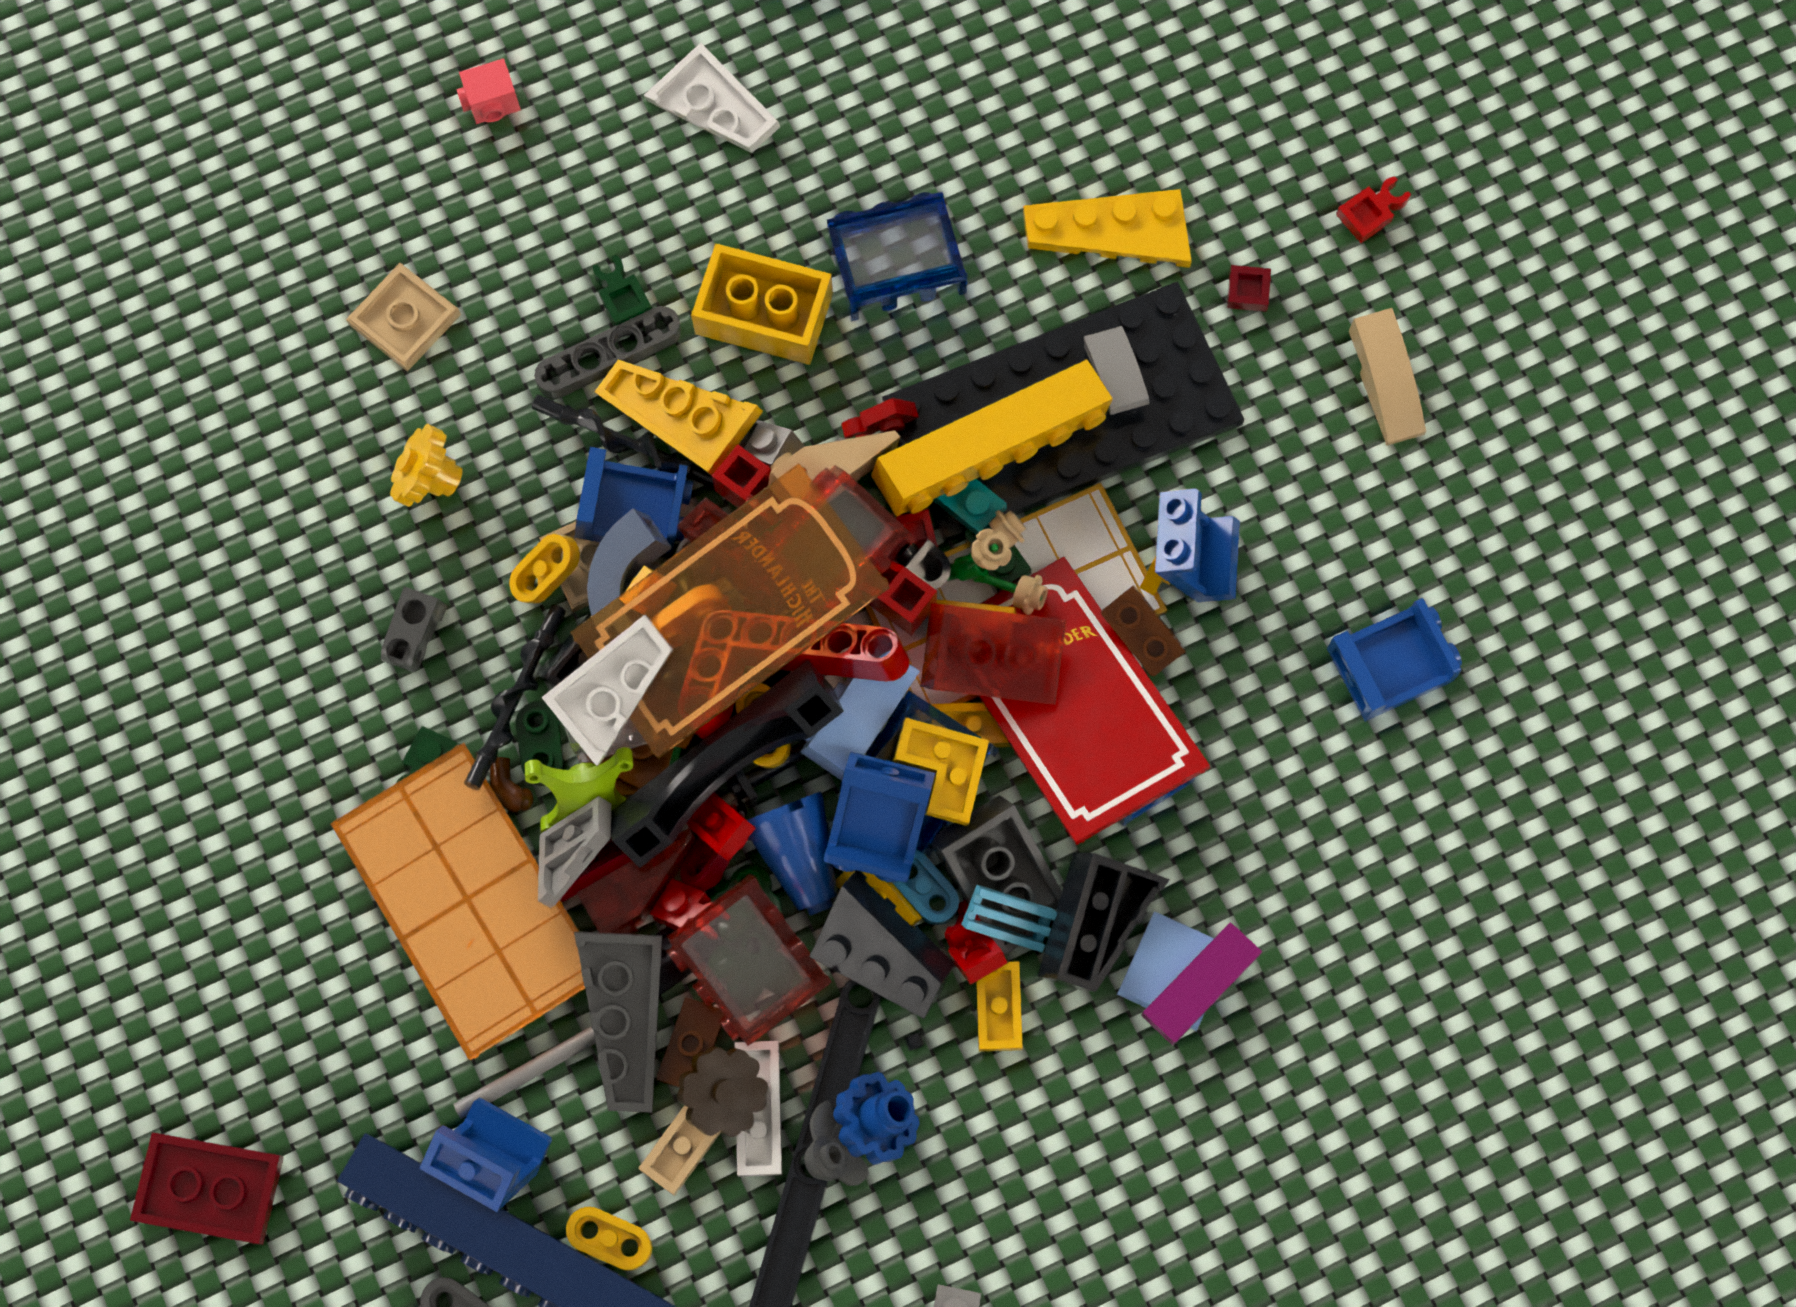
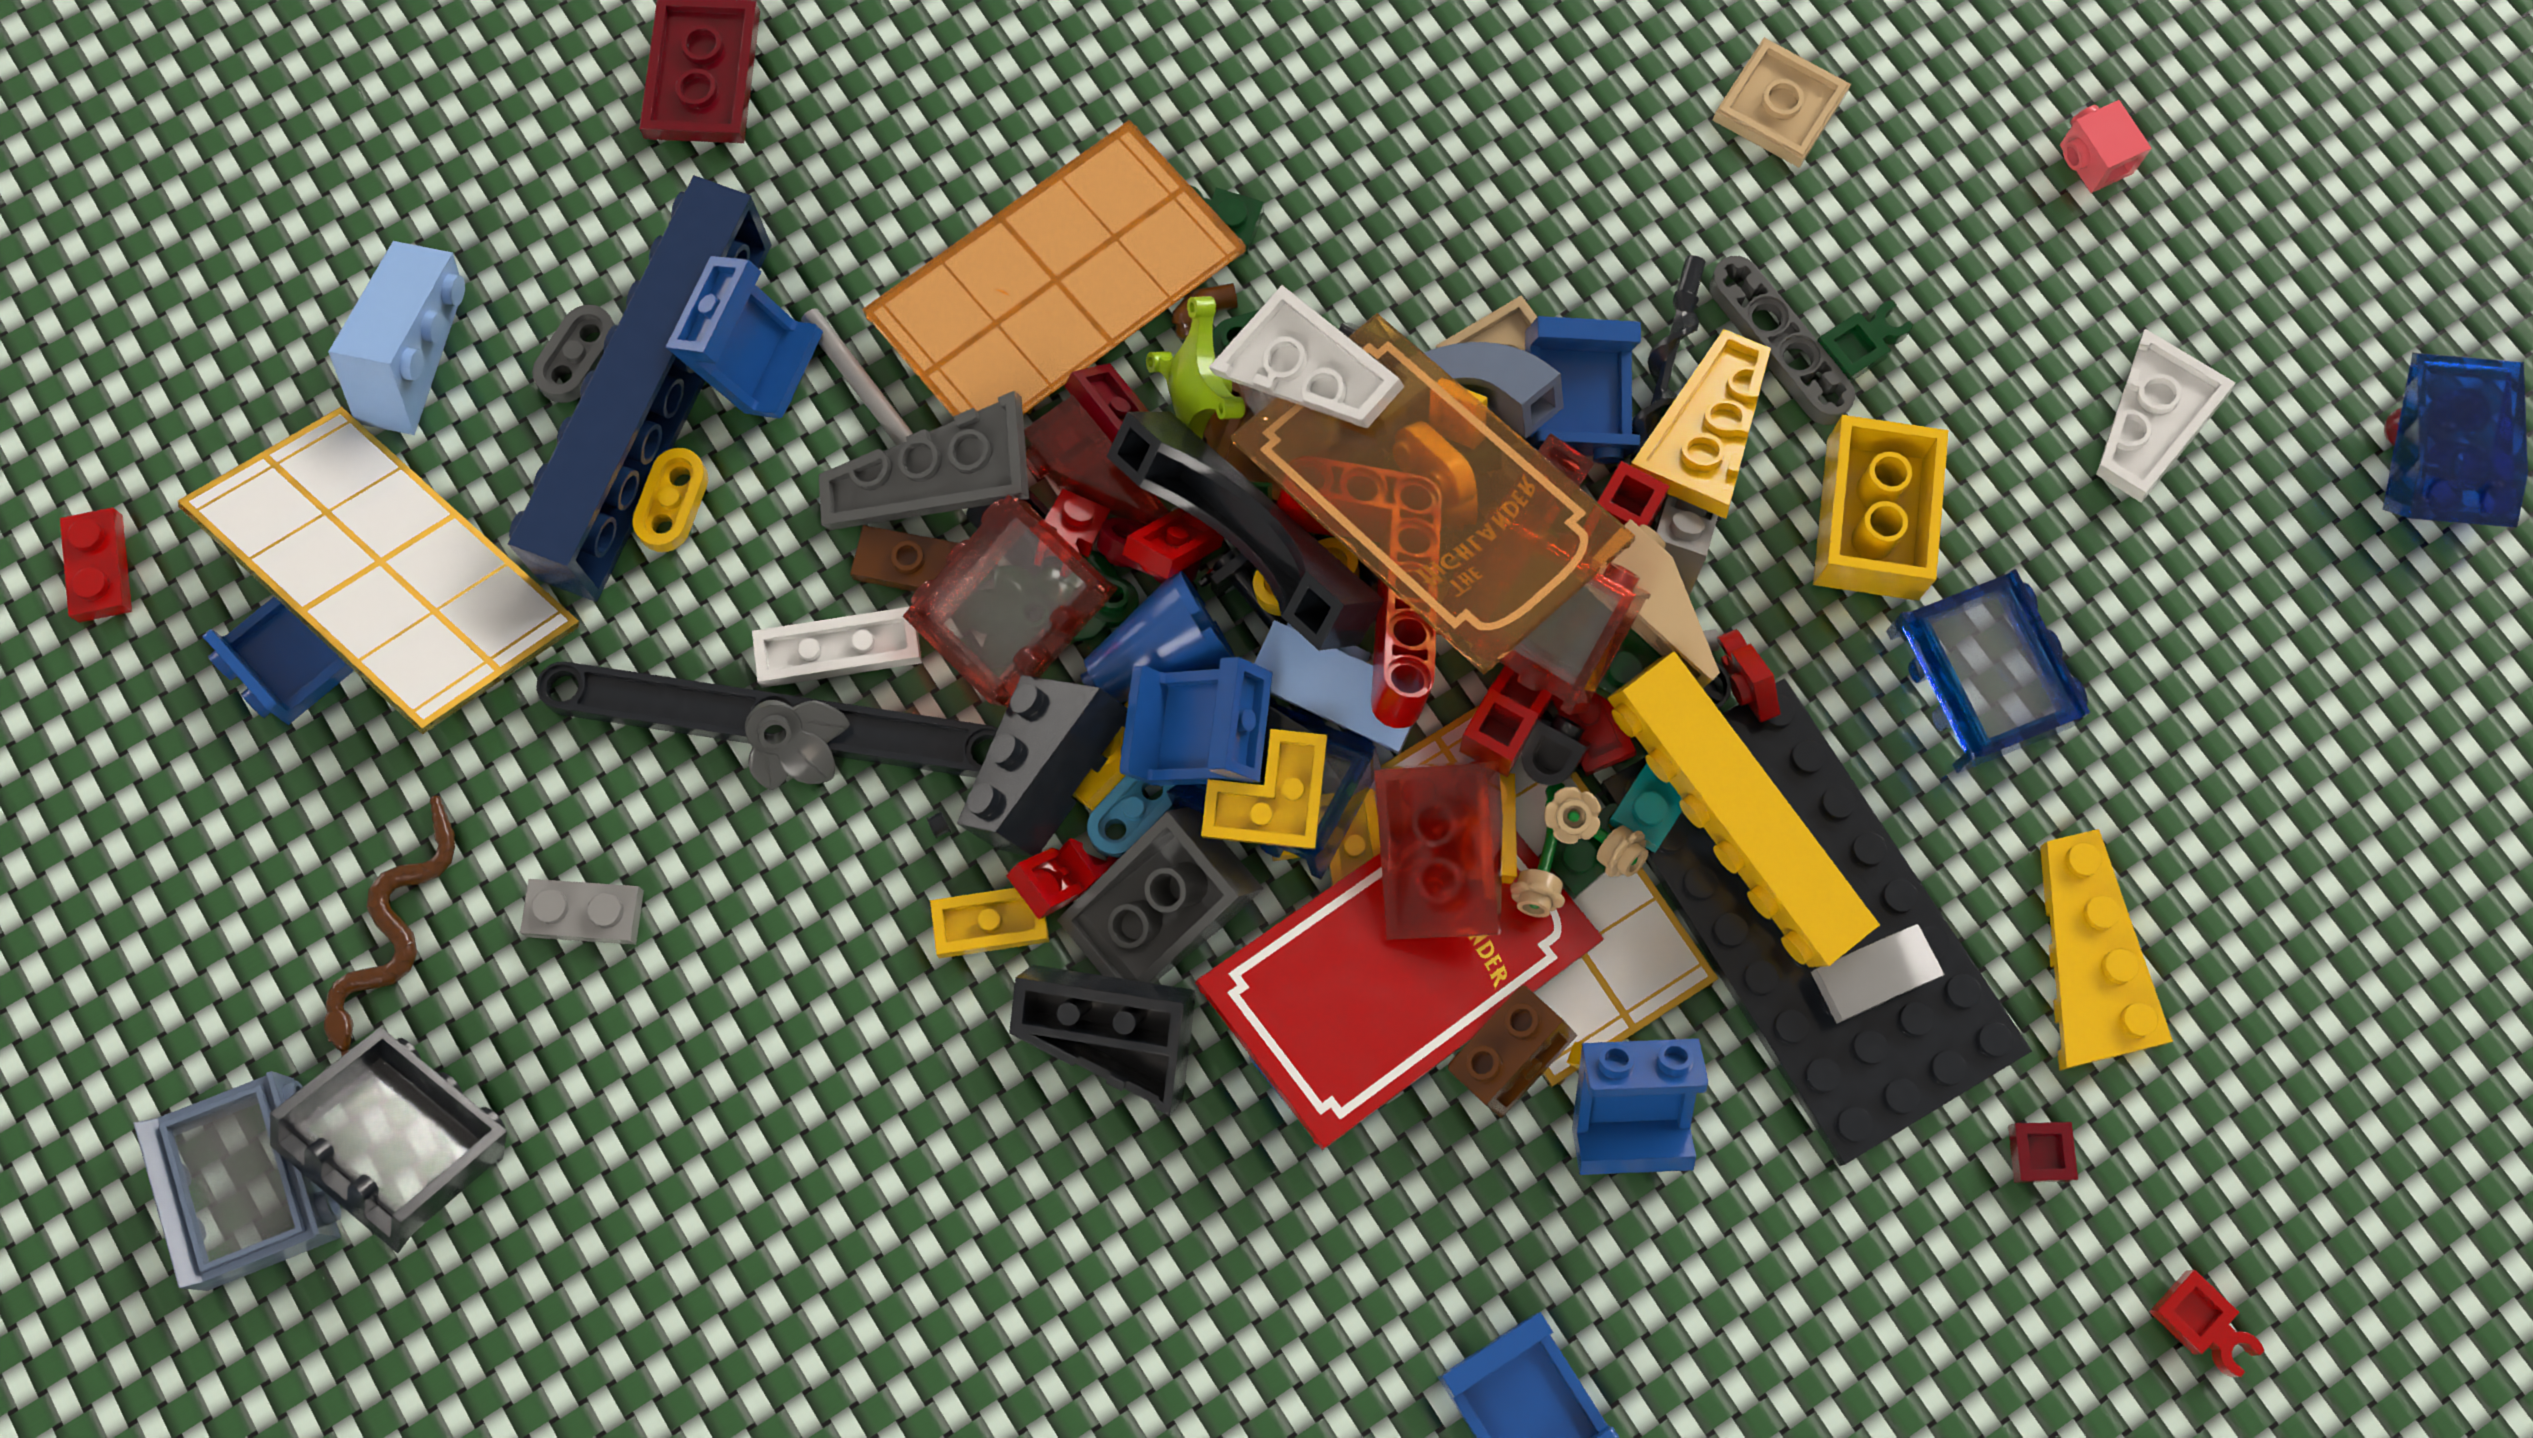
camera: 80 degrees right, 0 degrees up
dark grey leg [381,586,448,672] -> none
yellow plant [390,424,462,507] -> none
black piece [464,604,566,790] -> none
yellow plate [509,534,580,604] -> none
light grey wing [538,796,611,908] -> none
tan plate [638,1106,721,1196] -> none
dark brown plant [677,1046,768,1137] -> none
blue plant [833,1072,919,1165] -> none
medium azure tile [961,885,1057,953] -> none
light blue slope [1117,911,1214,1031] -> none
magenta tile [1141,922,1262,1046] -> none
tan slope [1349,308,1426,445] -> none

